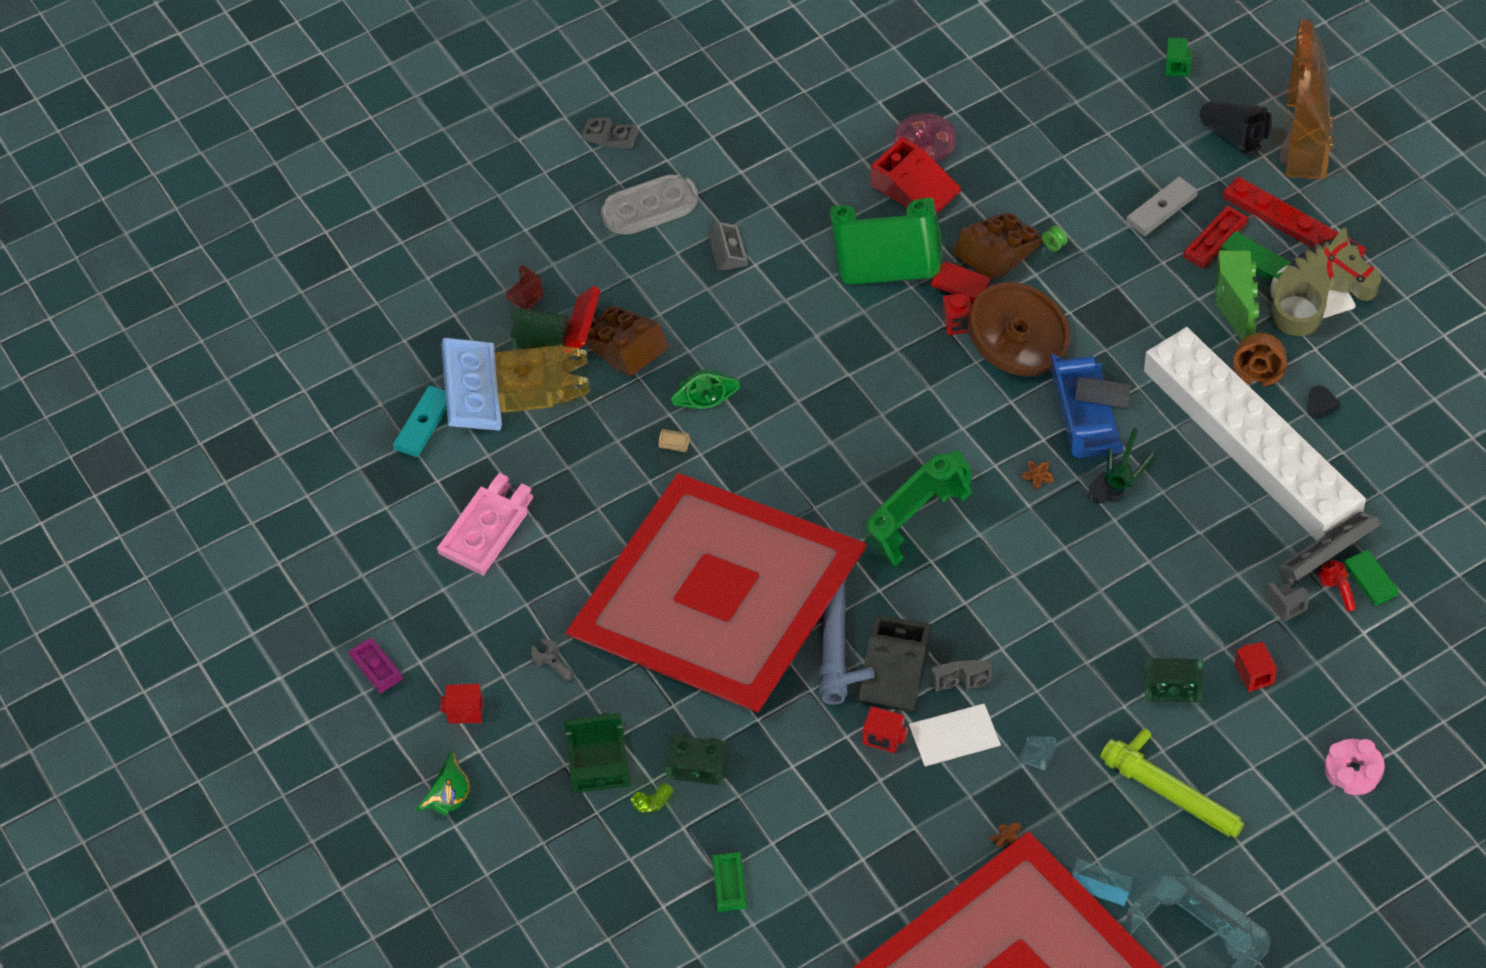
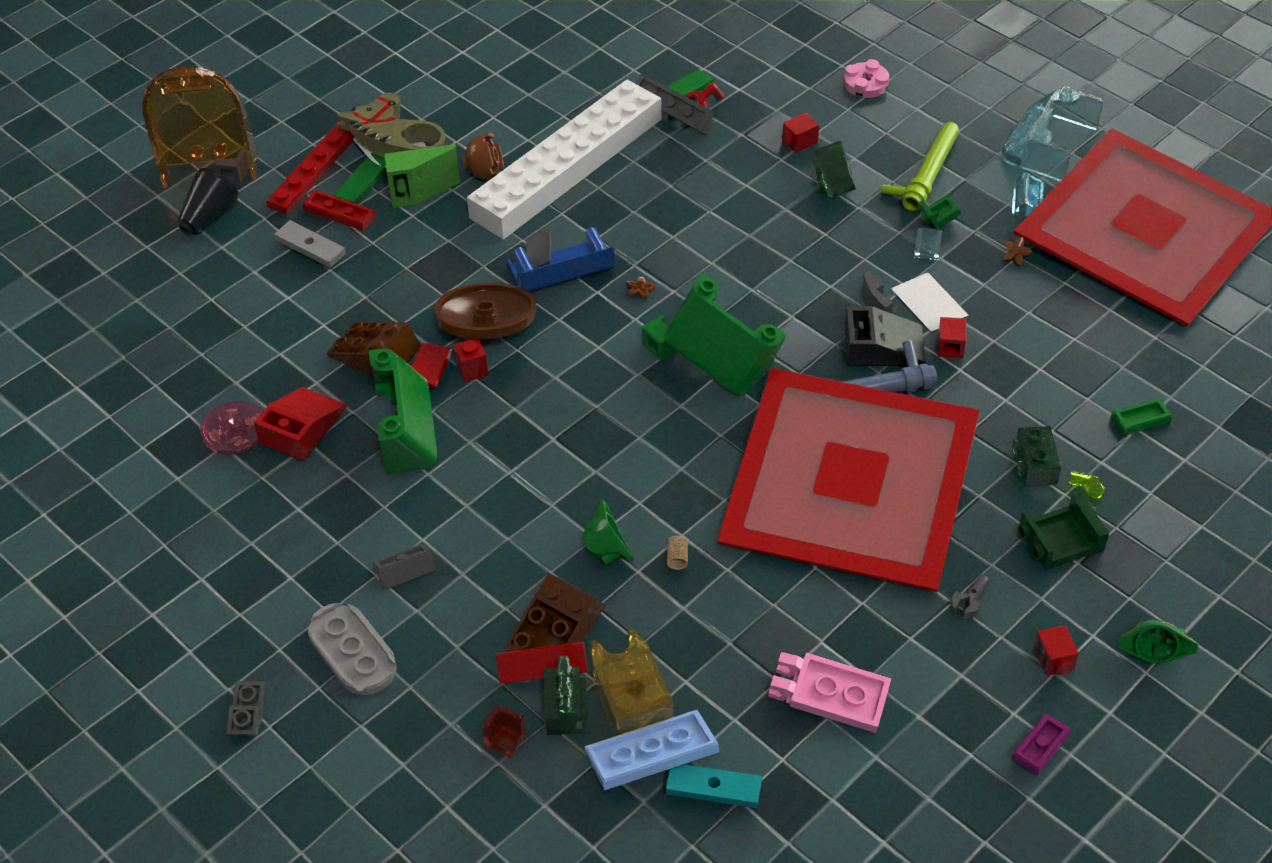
camera: 105 degrees left, 5 degrees down
bright green bush [1042,226,1068,252] -> none
black tile [1088,471,1124,503] -> none
dark green plant [1104,428,1155,490] -> none
green brick [1165,37,1192,77] -> none
dark grey panel [1265,582,1310,622] -> none
black tile [1306,385,1341,418] -> none
none -> green bracket [920,194,962,230]

